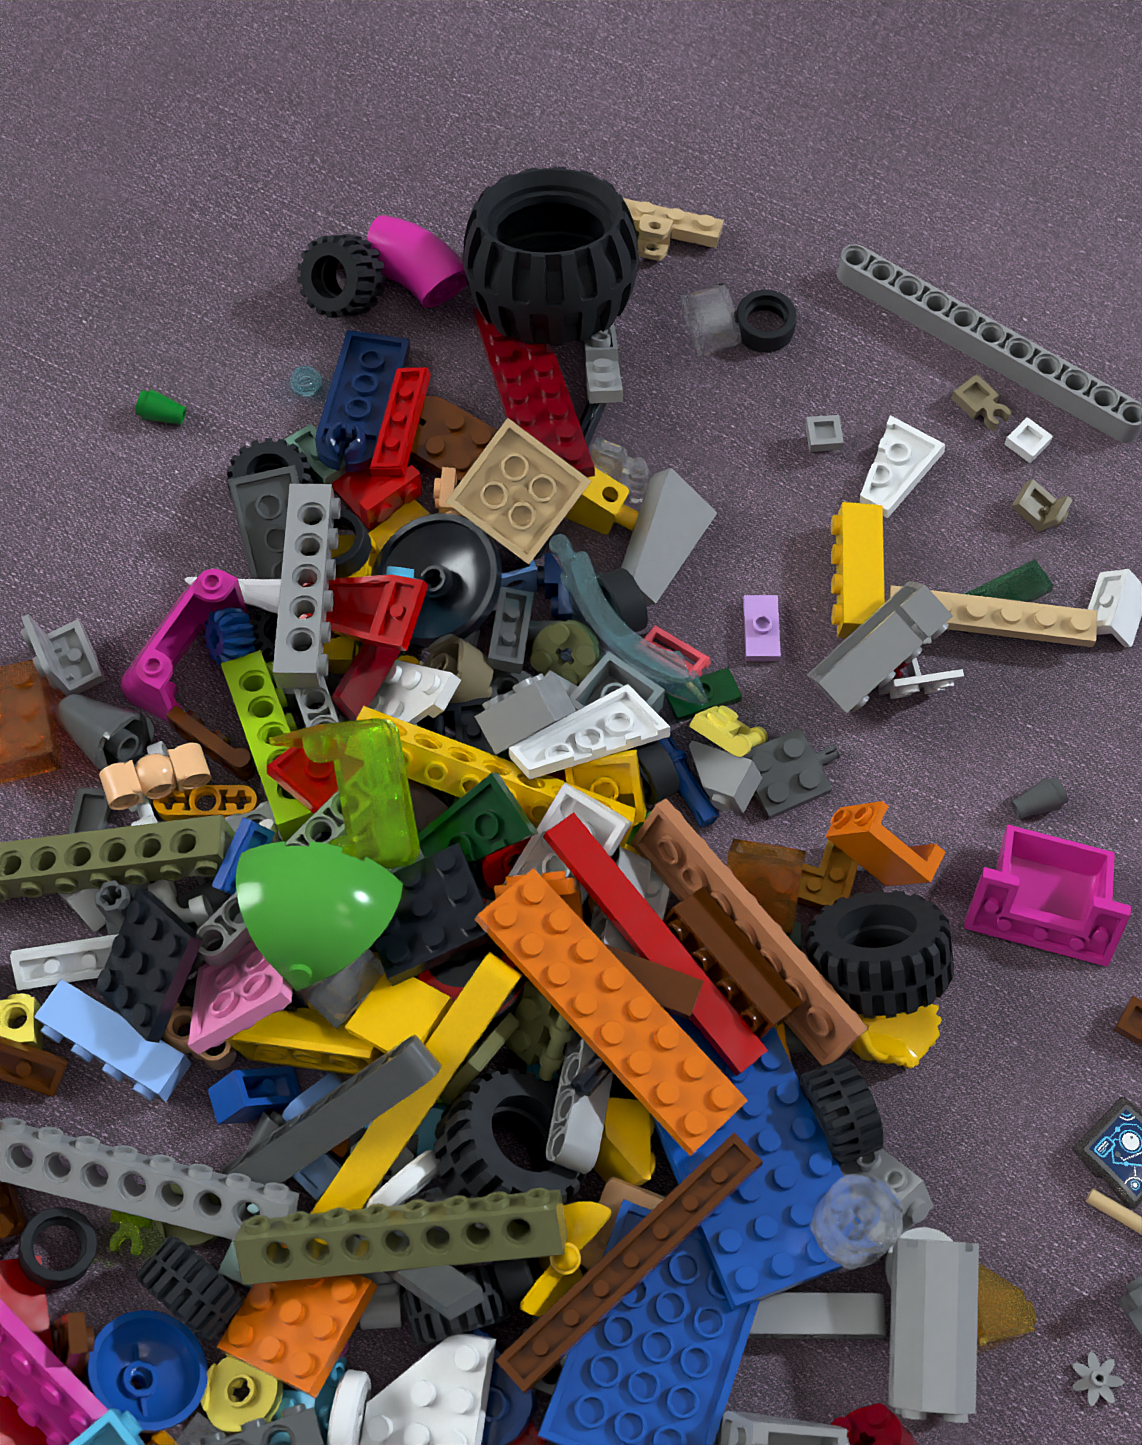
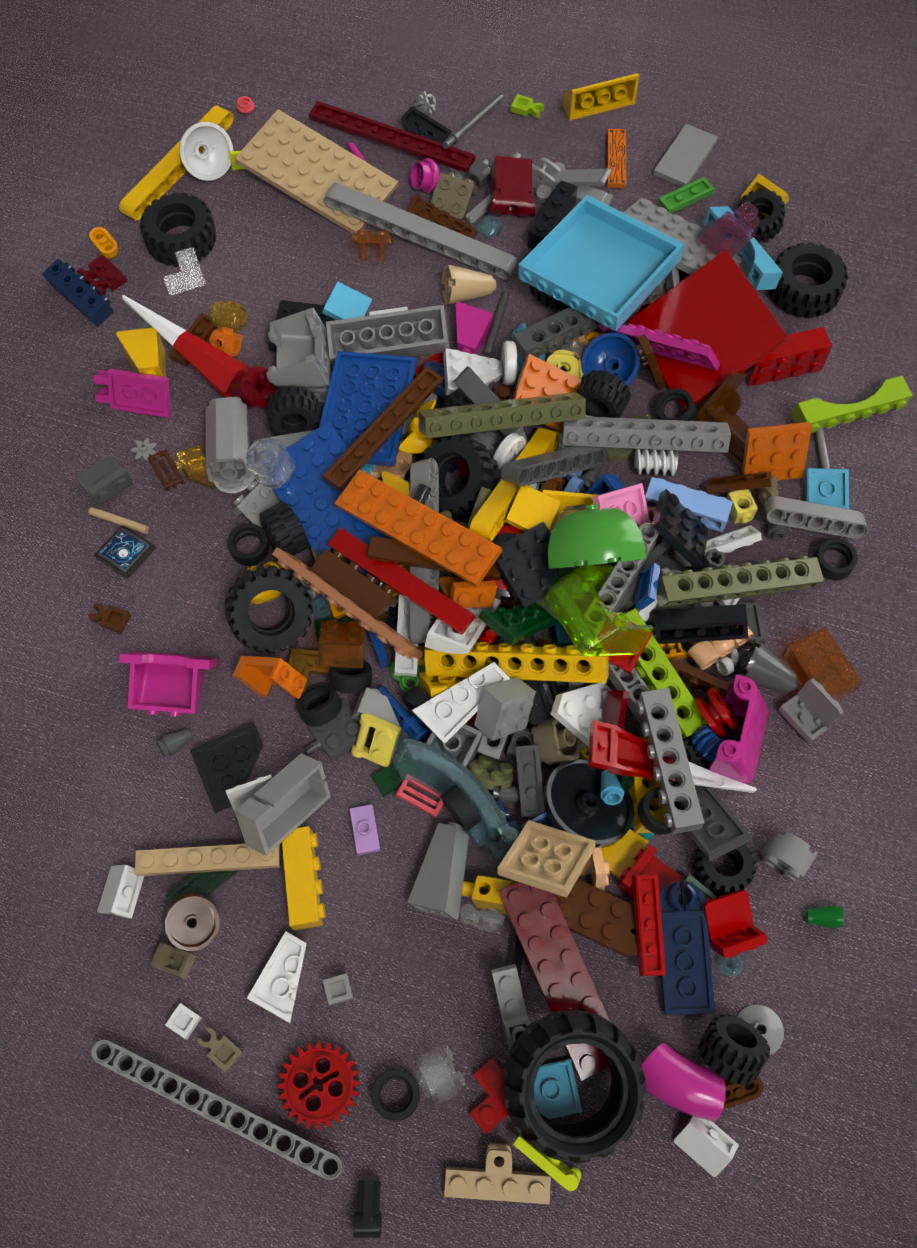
camera: 170 degrees right, 0 degrees up
none -> reddish brown tile [148,449,185,492]
none -> wheel [162,892,220,951]
none -> black plate [190,723,263,813]
none -> black tyre [227,523,270,566]
none -> black tyre [267,386,320,436]
none -> red gear [277,1041,361,1130]
none -> black tyre [296,685,342,727]
none -> black tyre [329,658,372,694]
none -> black piece [353,1181,382,1238]
none -> red plate [469,1058,509,1135]
none -> reddish brown plate [494,385,514,401]
none -> white piece [634,449,678,476]
none -> black brick [655,604,748,644]
none -> white panel [674,1116,739,1177]
none -> red wheel [695,687,740,738]
none -> red bracket [703,889,768,958]
none -> light grey dish [736,1005,784,1055]
none -> light grey brick [760,828,818,882]

